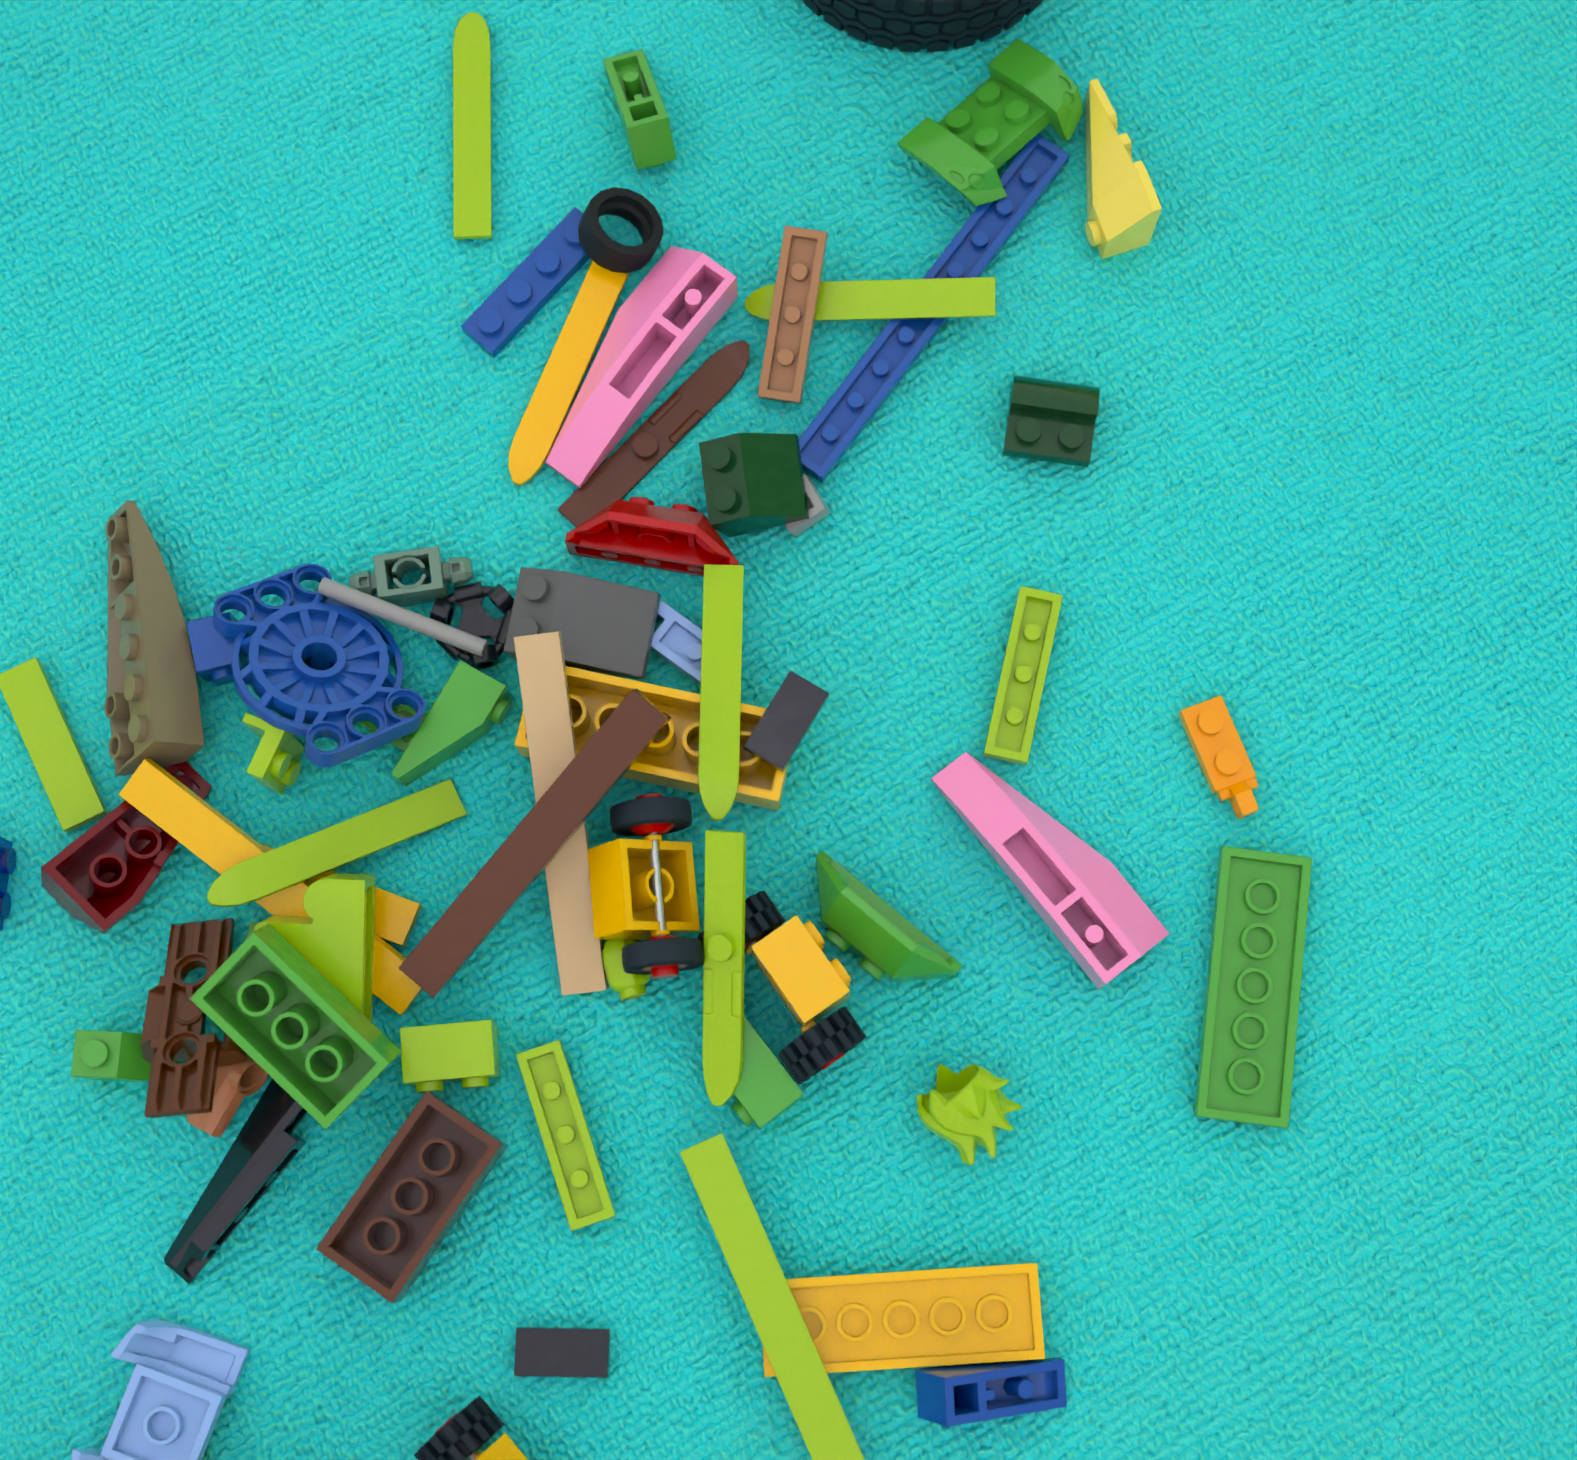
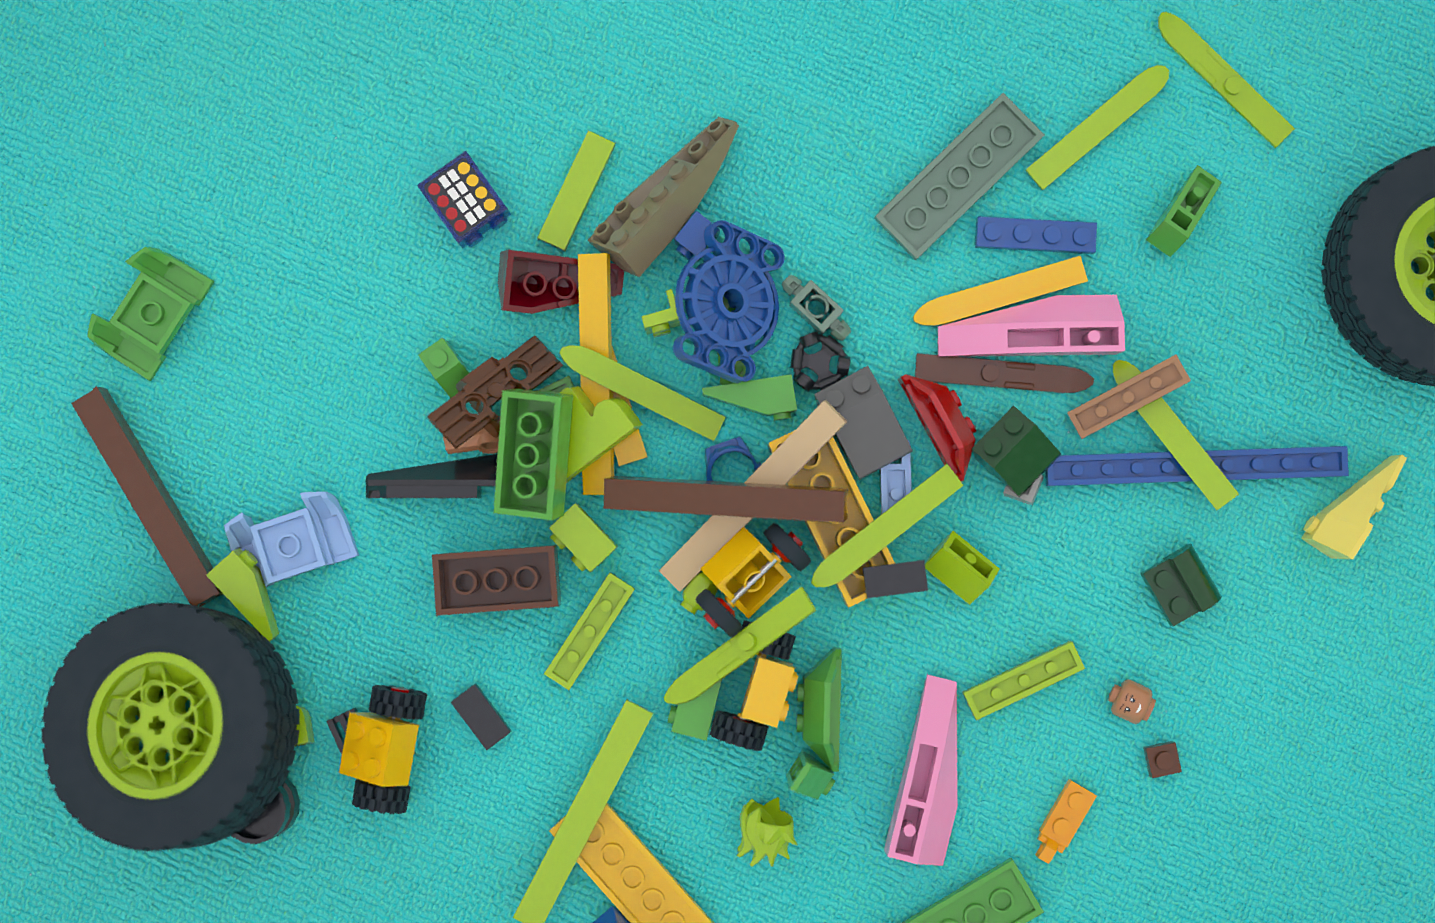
camera: 50 degrees right, 10 degrees up
light grey bar [318,577,488,657] -> none
black tyre [578,187,664,273] -> none
bright green piece [897,38,1083,206] -> none
none -> blue helmet [705,436,761,481]
none -> bright green slope [786,750,835,800]
none -> sand green plate [874,93,1044,261]
none -> lime brick [925,531,1000,605]
none -> nougat head [1108,679,1156,724]
none -> reddish brown plate [1143,741,1182,778]

